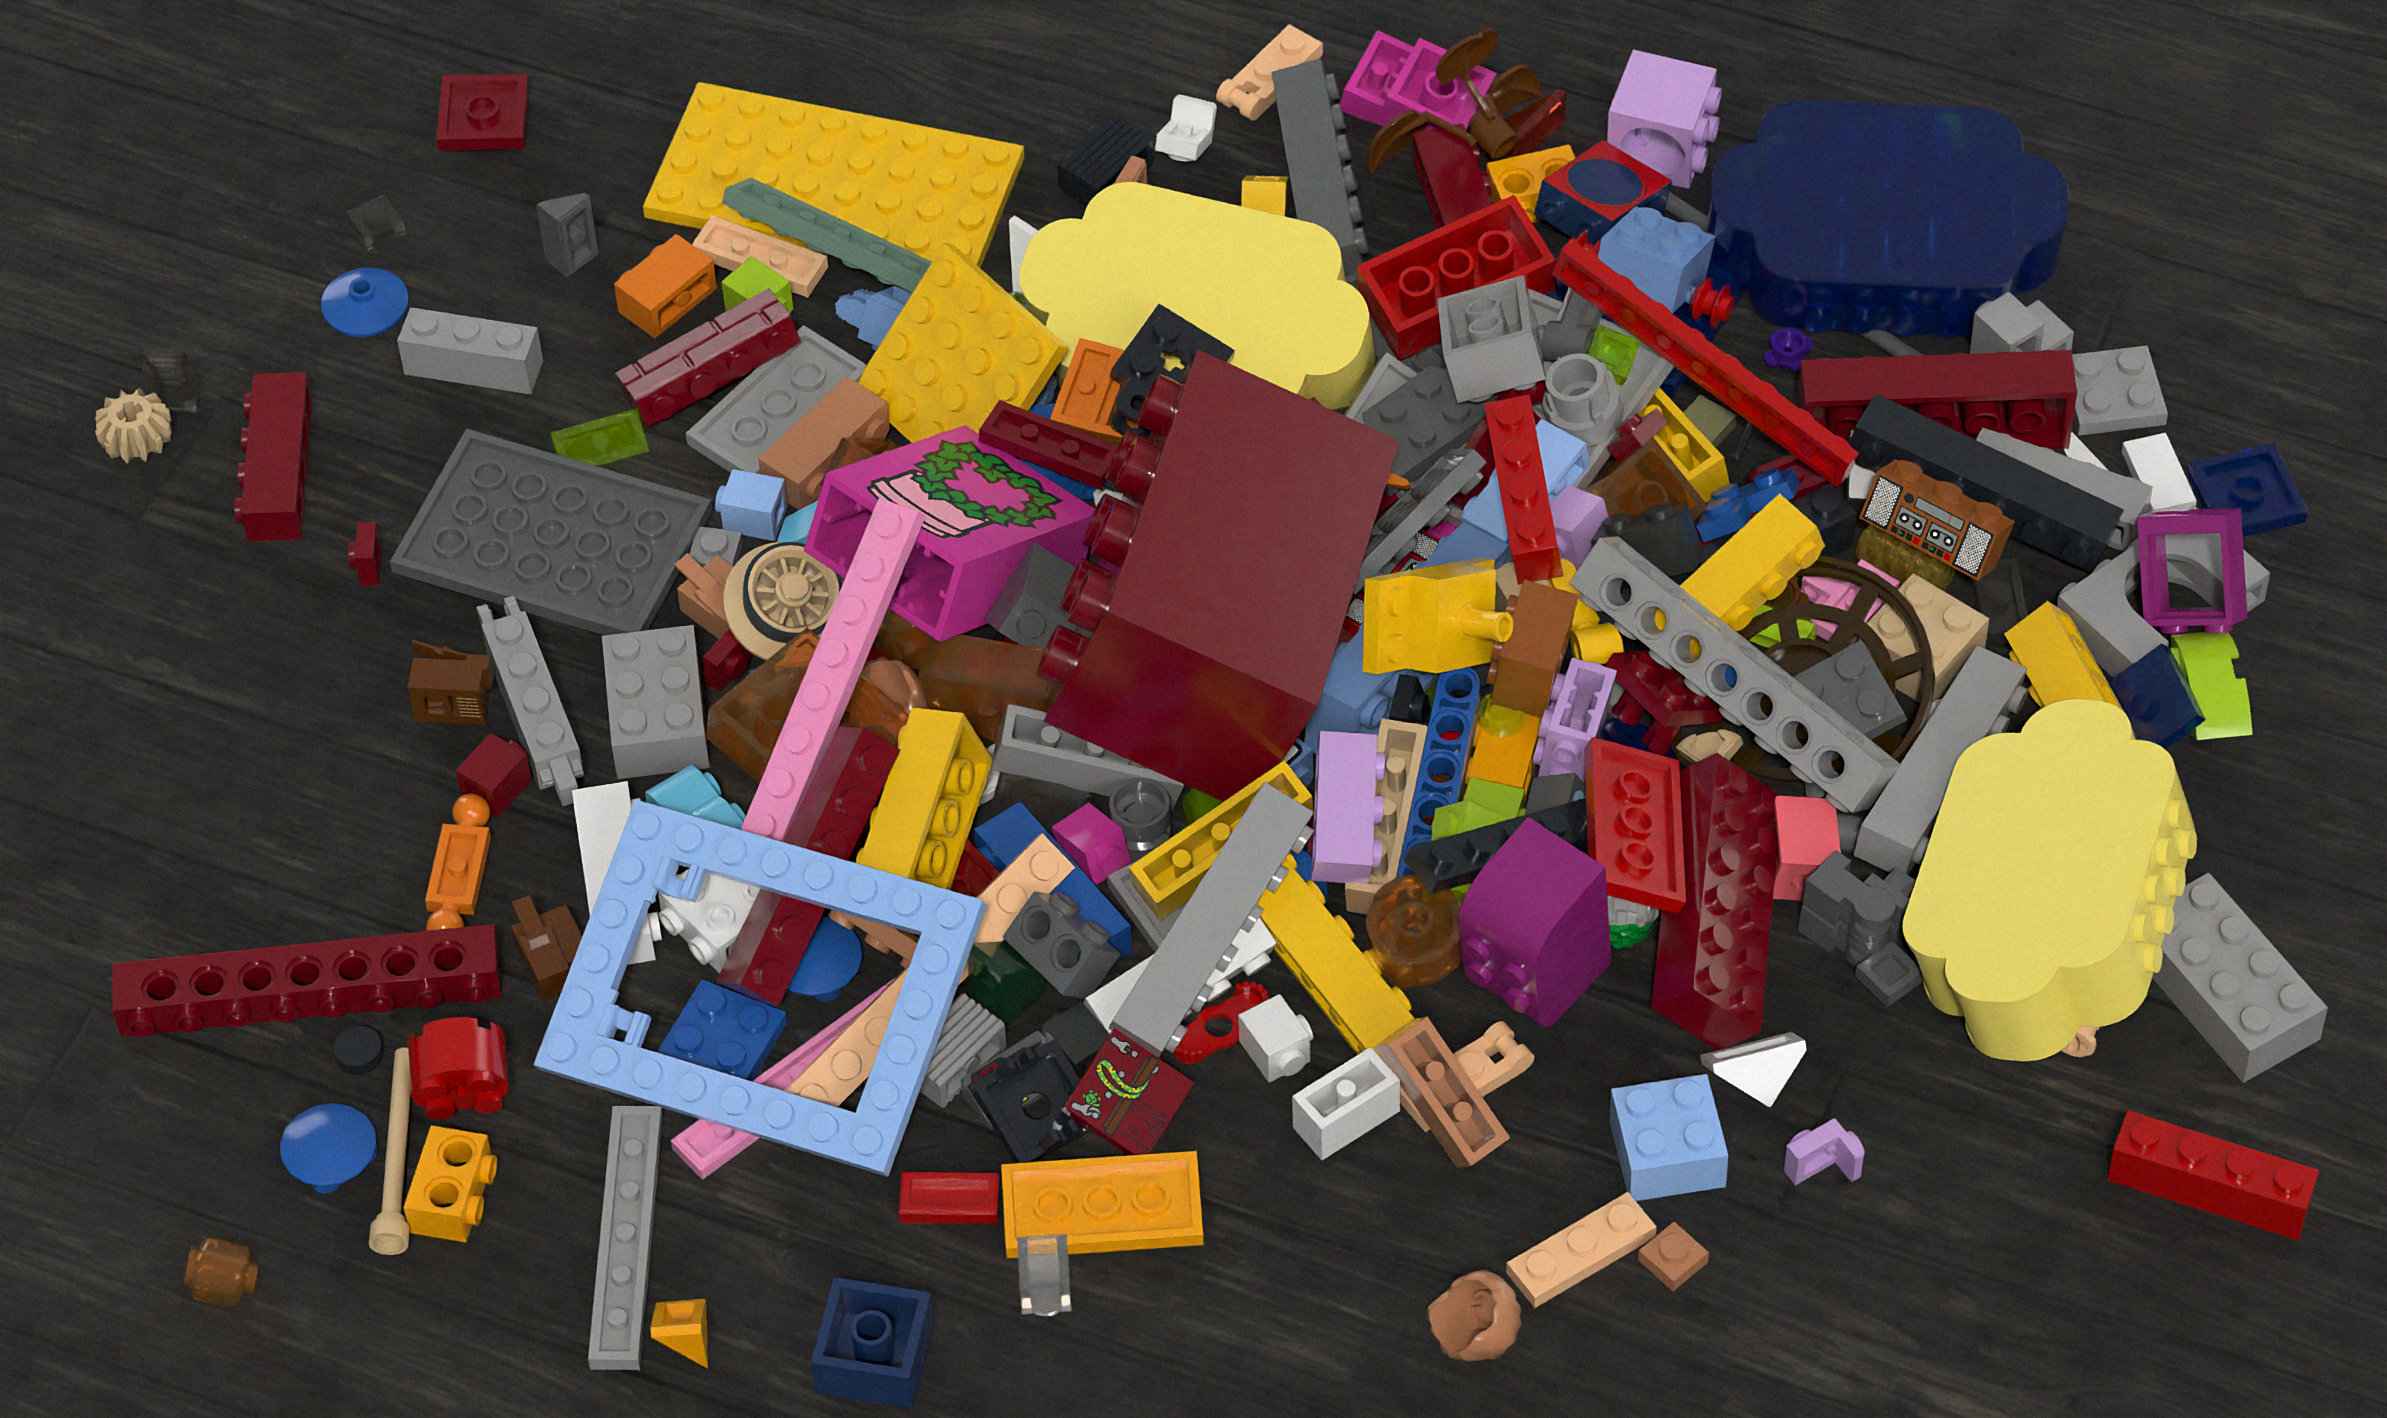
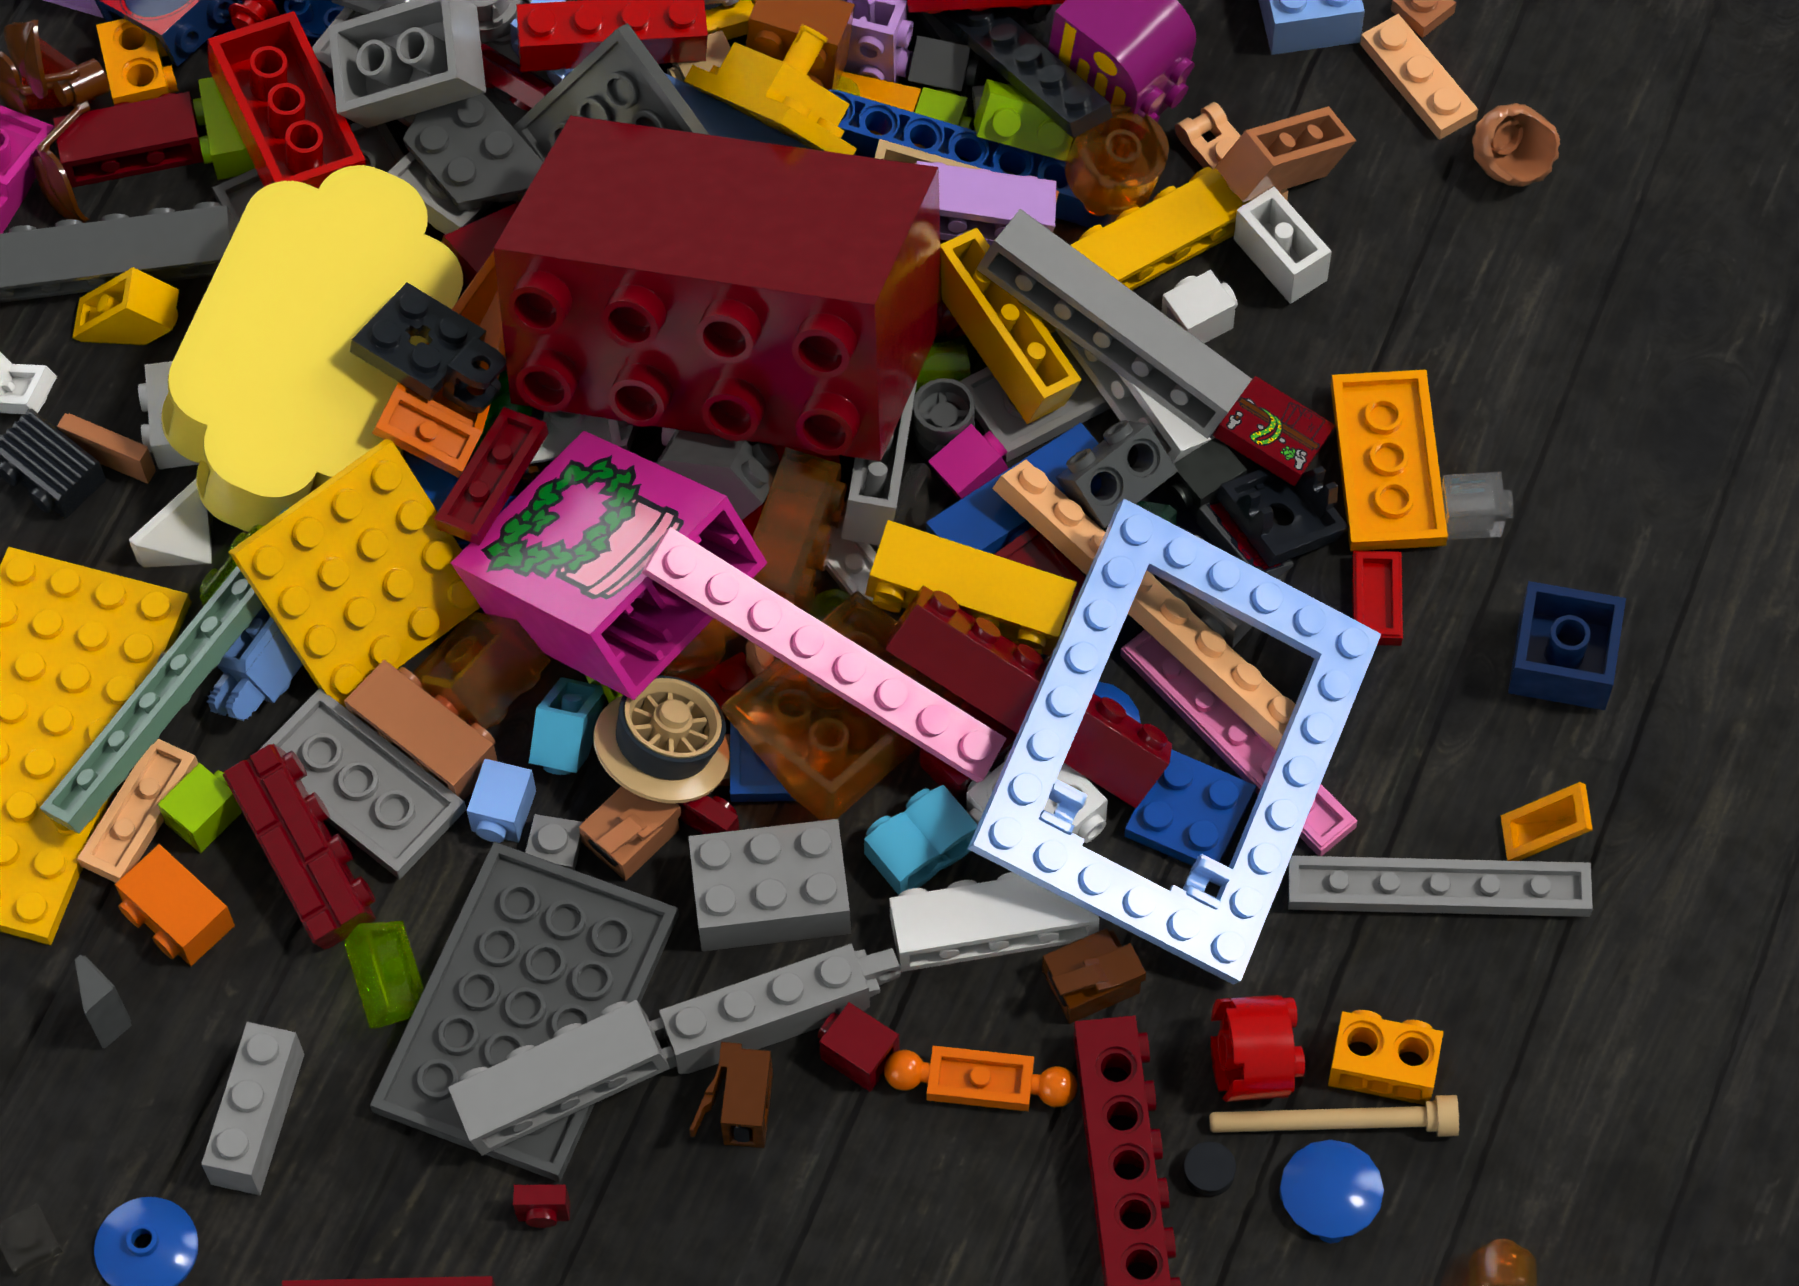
camera: 90 degrees left, 10 degrees up
none -> light grey brick [448,1000,670,1155]

